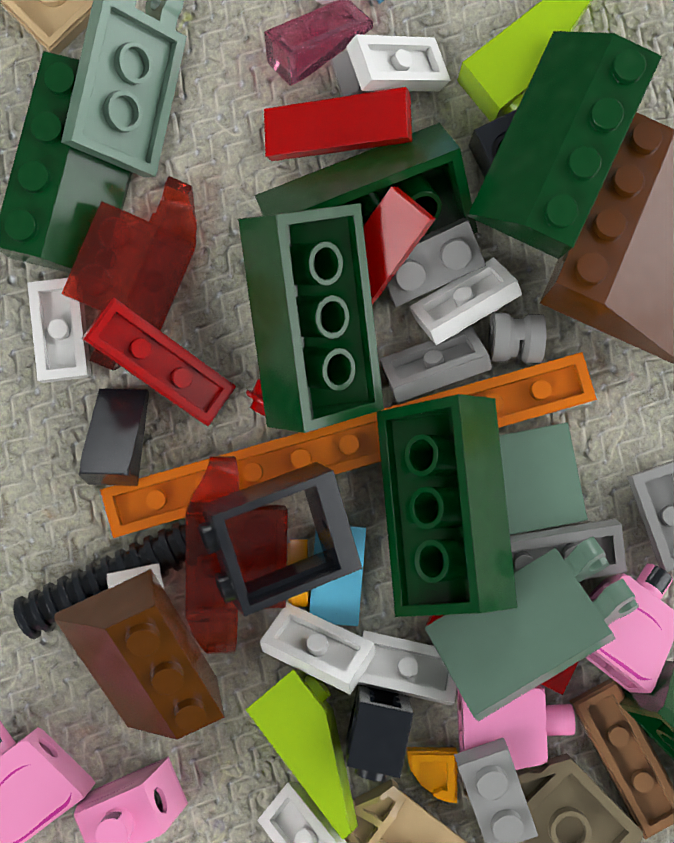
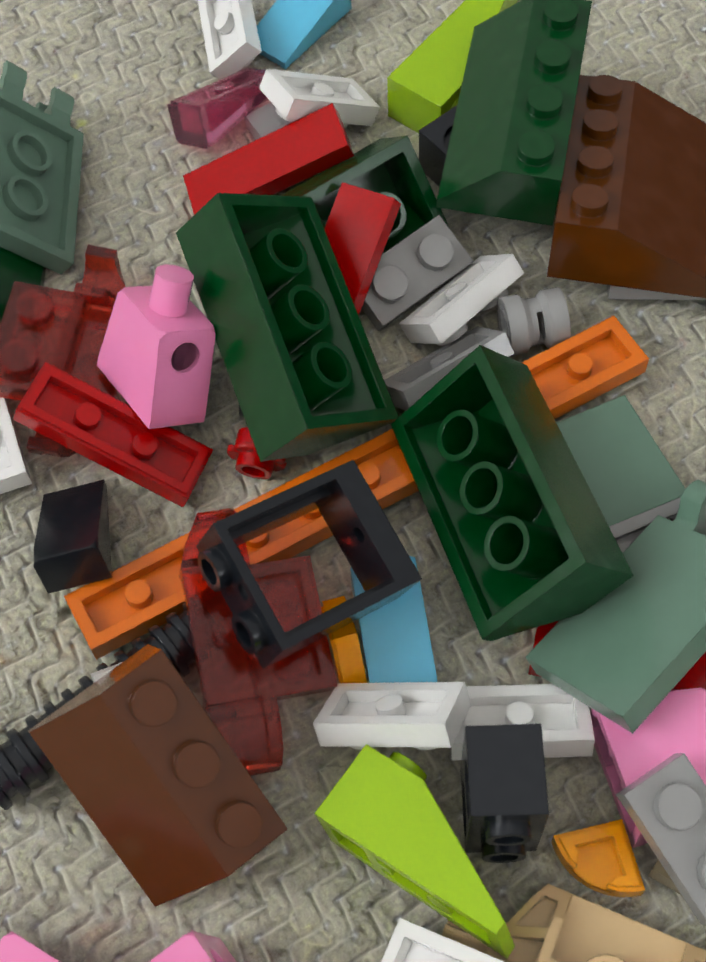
camera: 10 degrees left, 25 degrees down
none -> bright pink torso [97,264,216,429]

